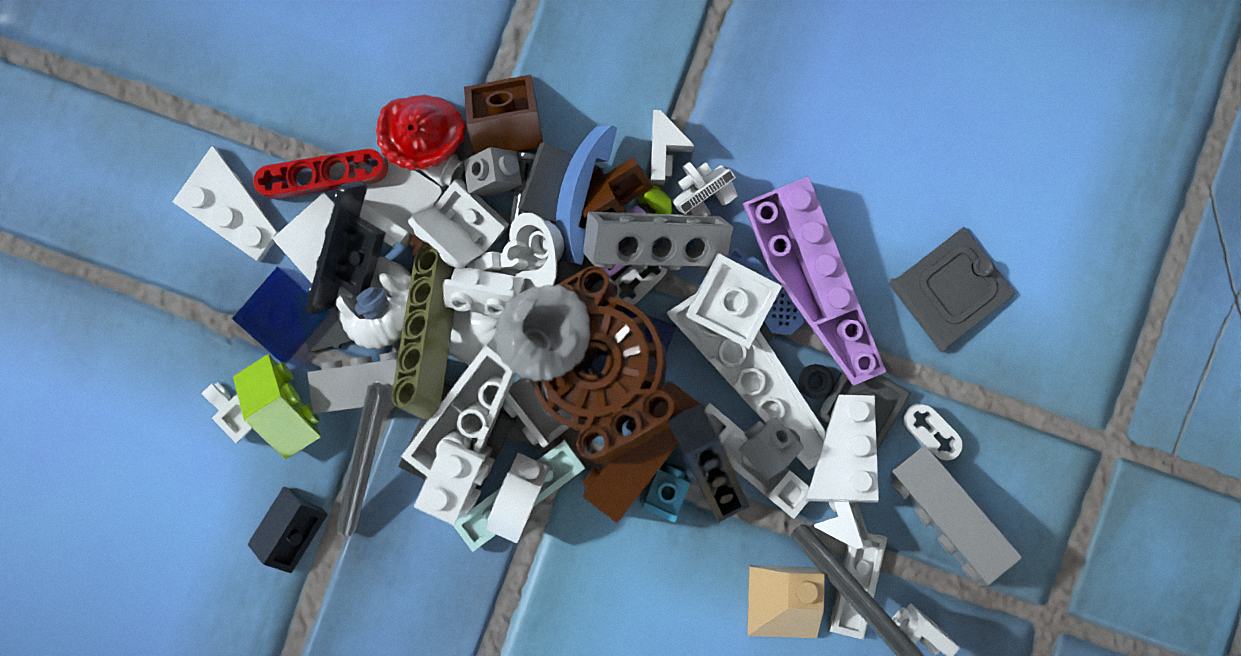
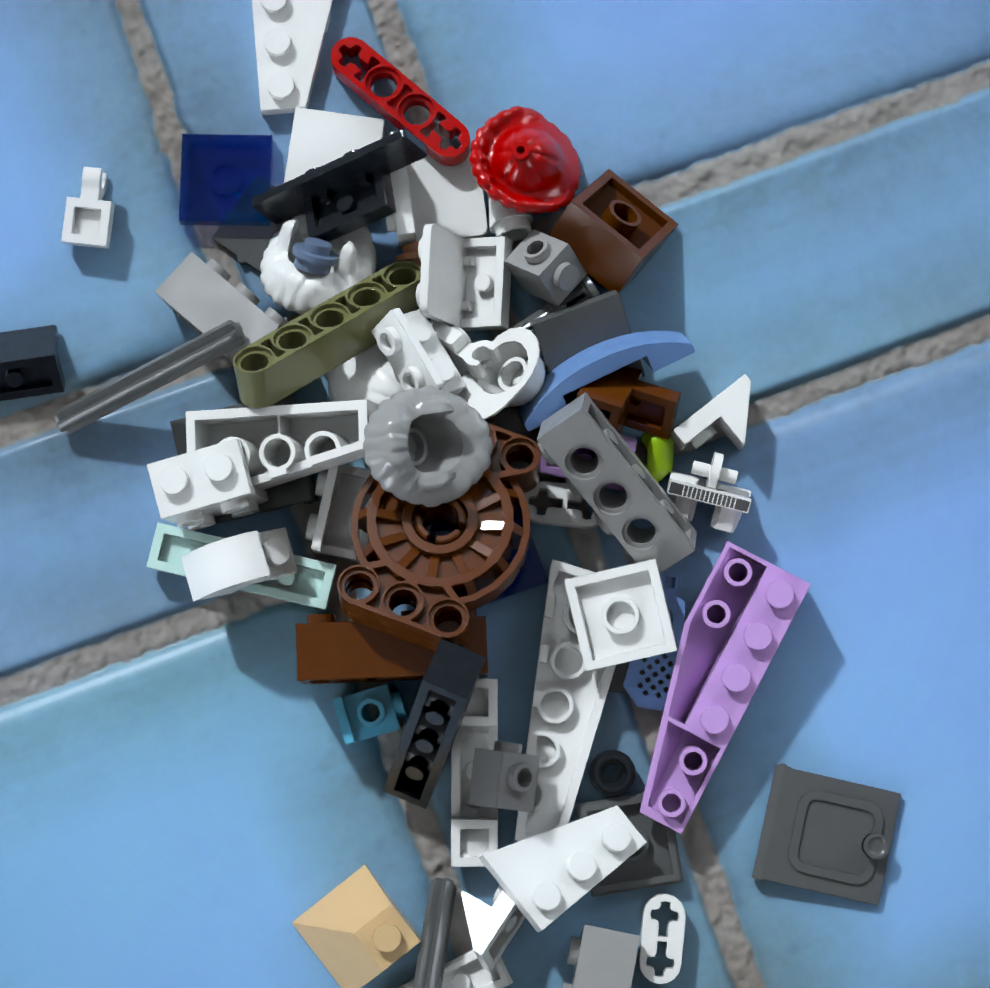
camera: 50 degrees right, 5 degrees down
lime brick [233,354,321,460] -> none

